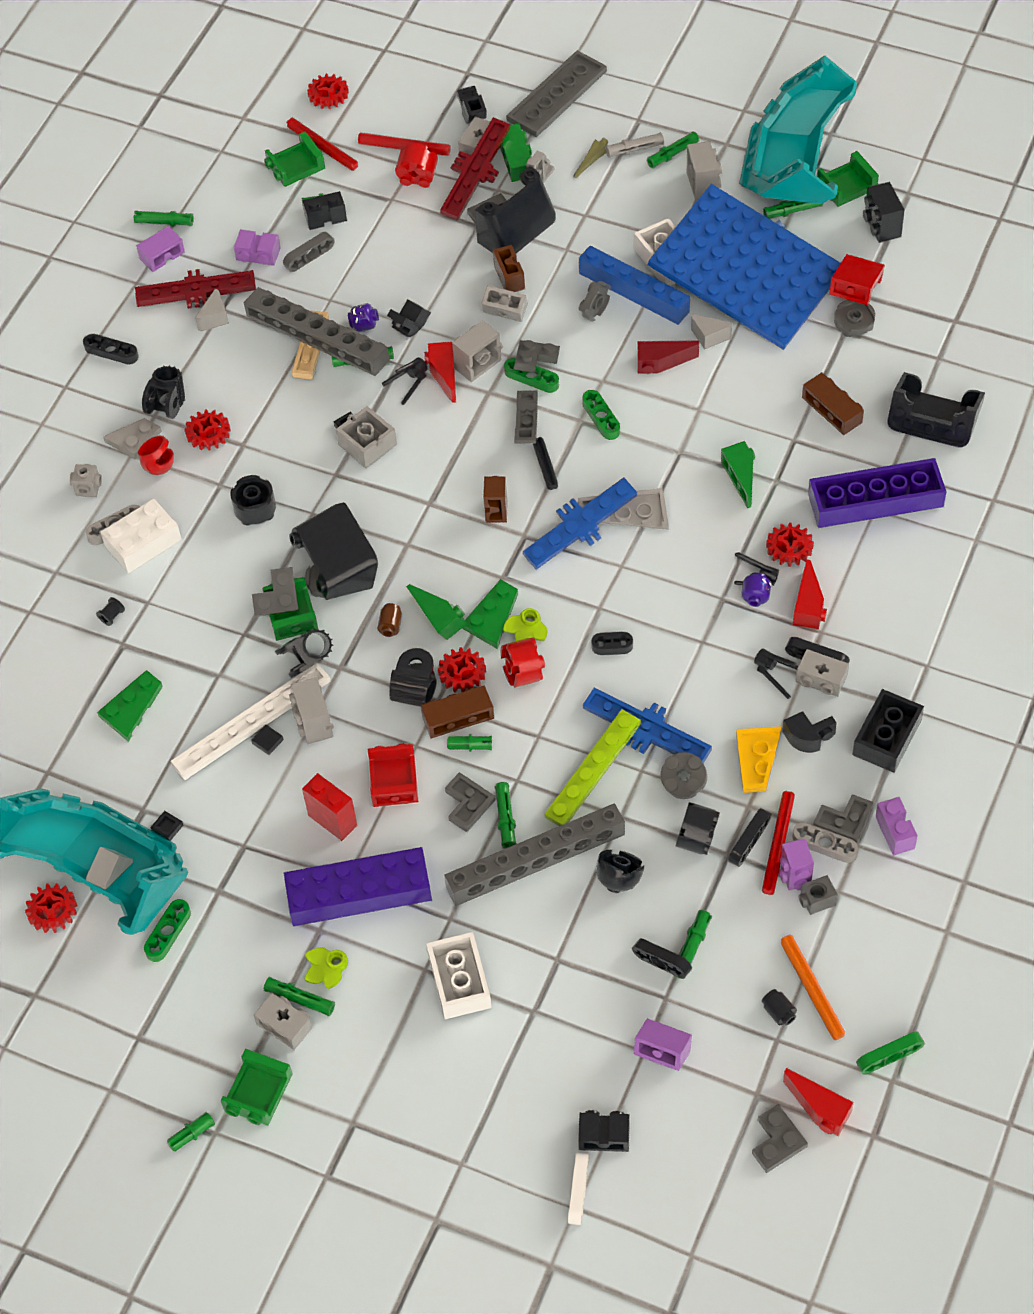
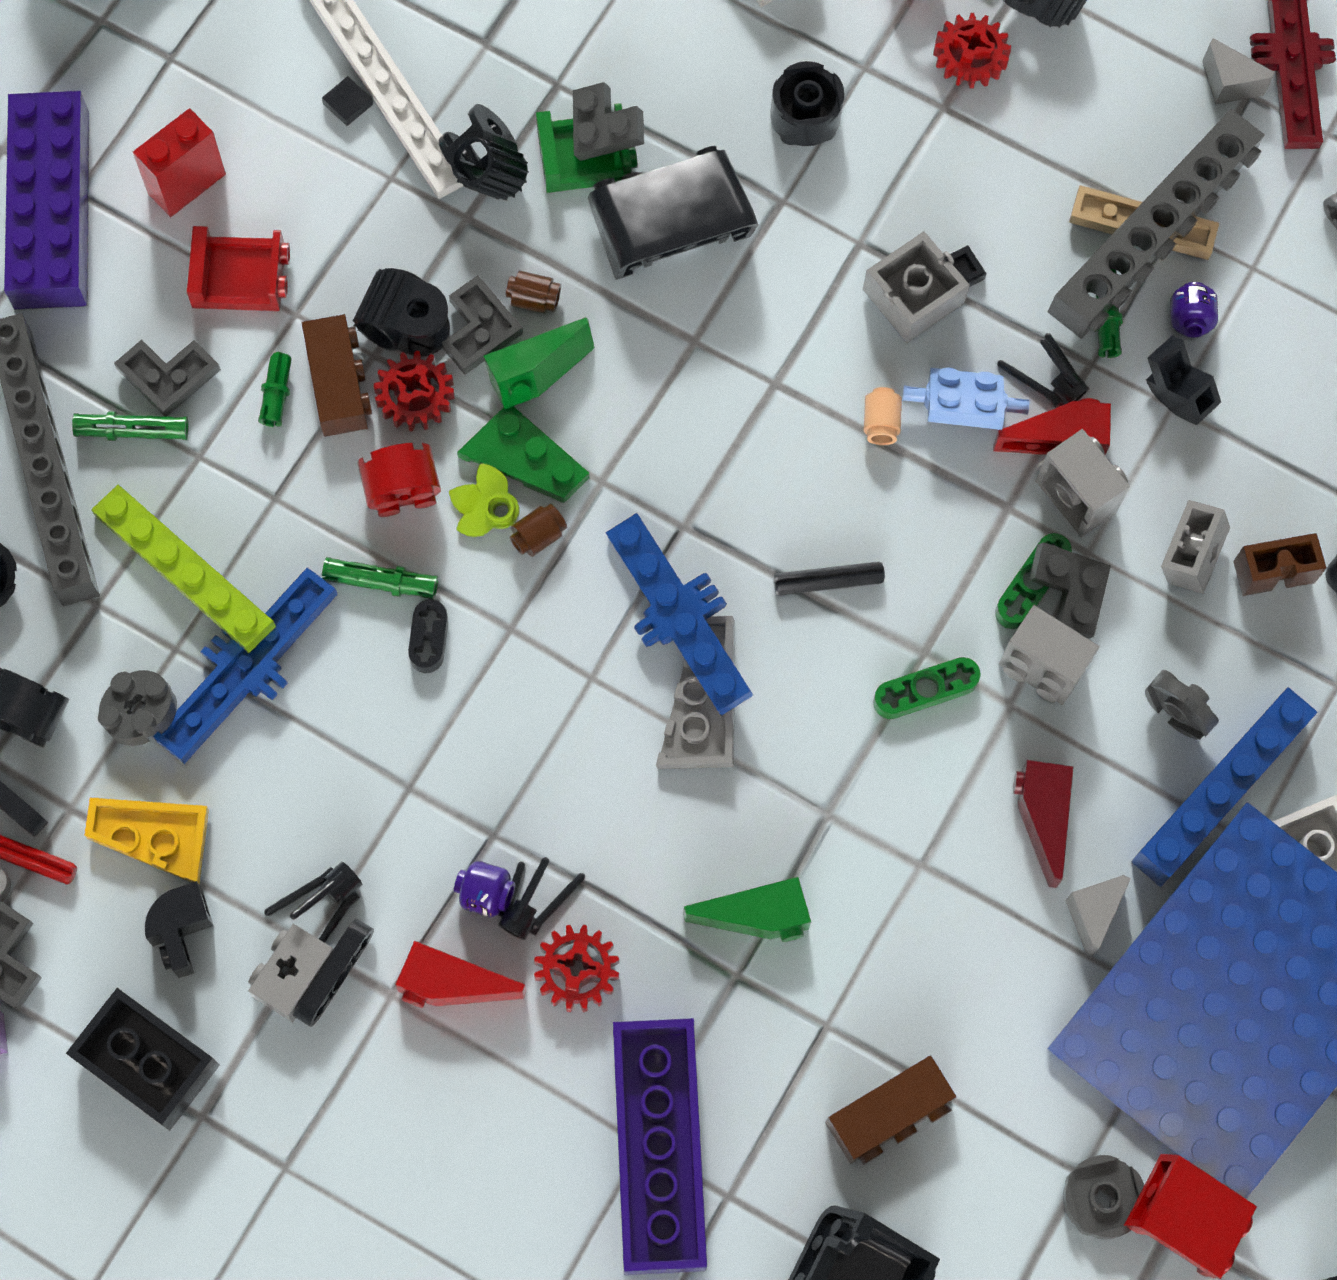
camera: 90 degrees right, 15 degrees up
light grey brick [289,677,334,744] -> none
reddish brown brick [483,476,508,523] -> none
dark grey slope [514,390,538,444] -> none
none -> green pin [322,557,438,600]
none -> dark grey plate [442,275,523,375]
none -> reddish brown brick [509,504,567,557]
none -> light nougat brick [864,387,902,445]
none -> light blue plate [902,368,1030,430]
none -> light grey brick [999,605,1100,705]

